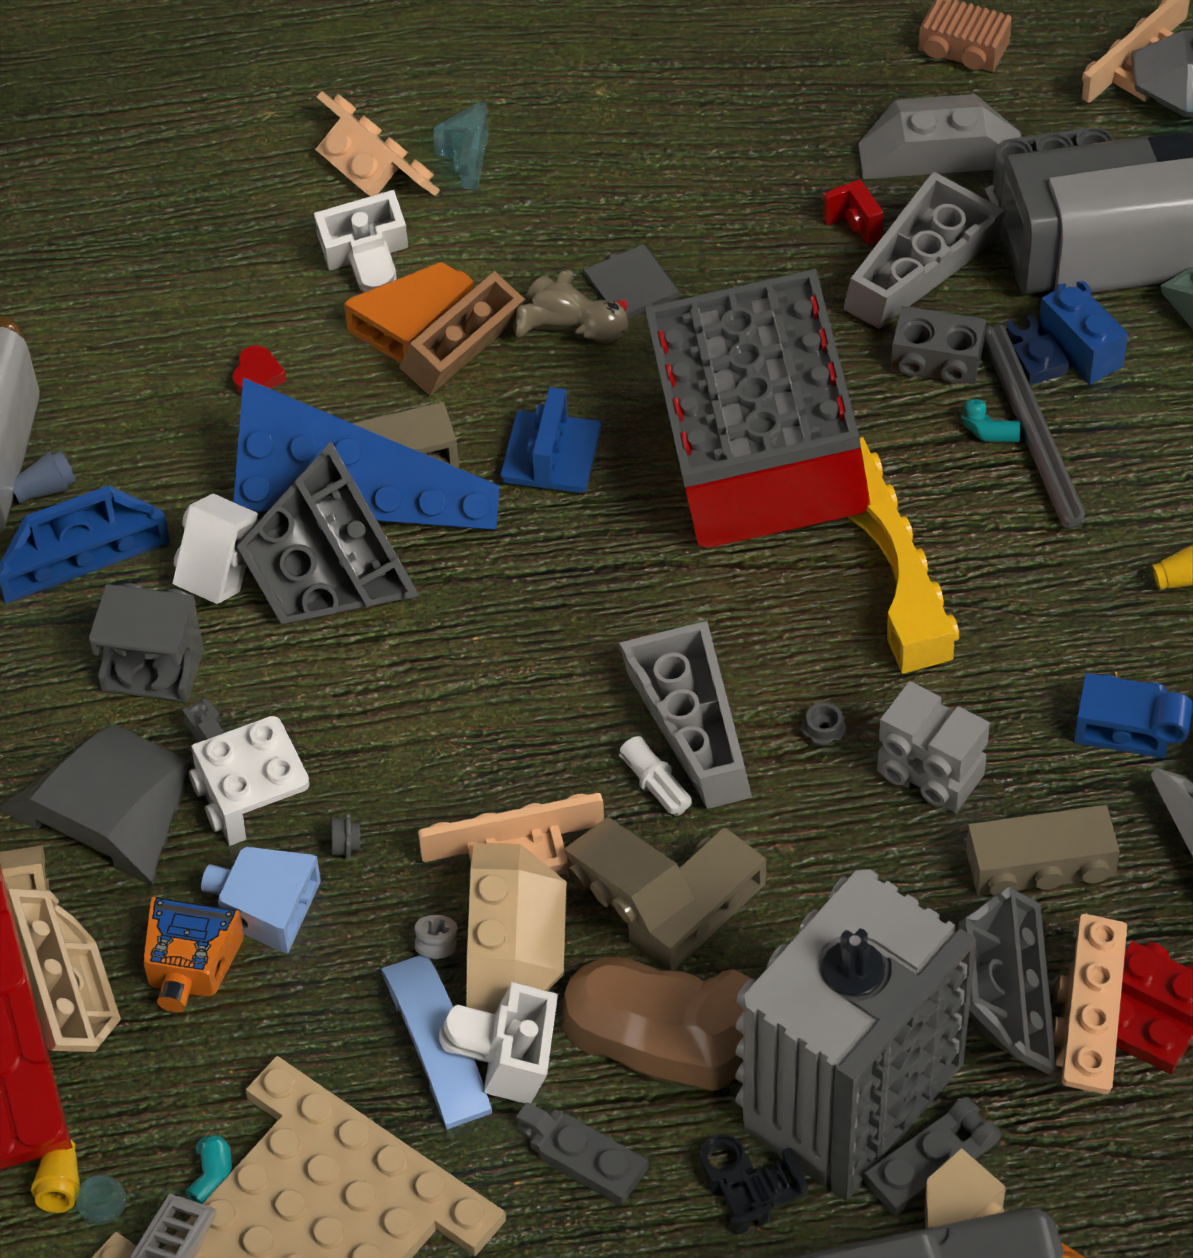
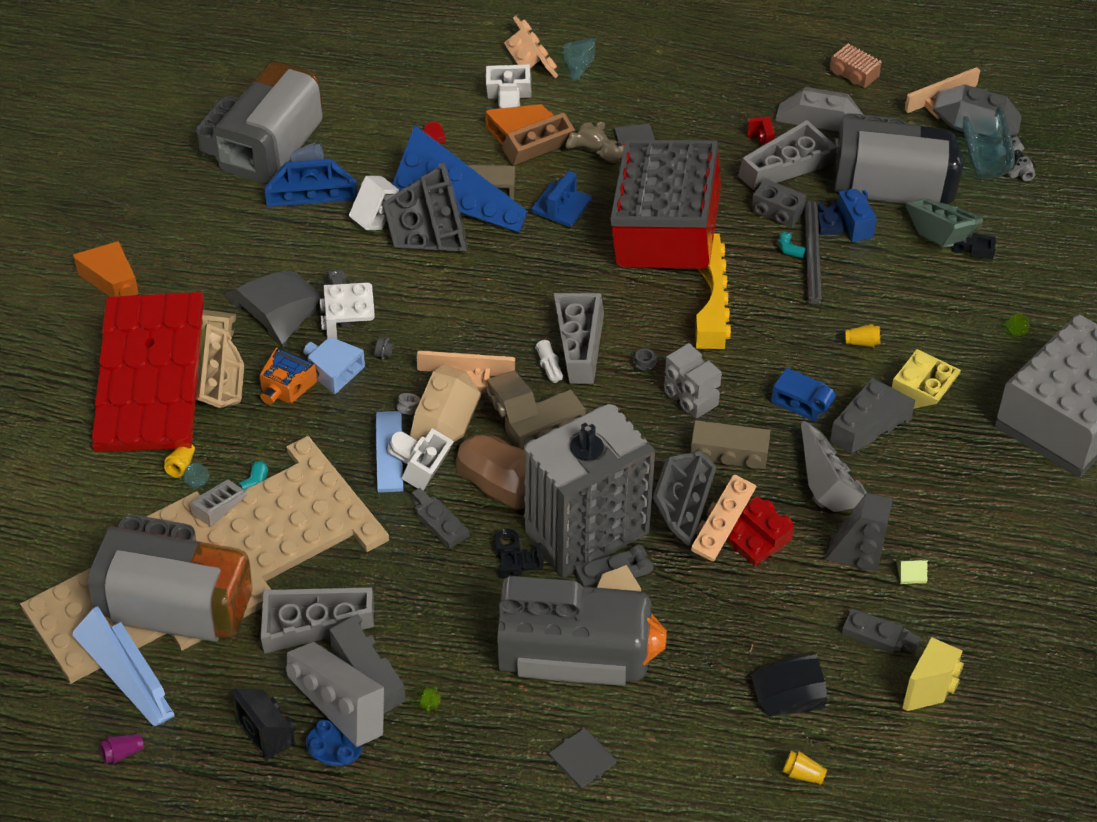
camera: 15 degrees right, 5 degrees down
dark grey piece [89,583,204,702] -> none

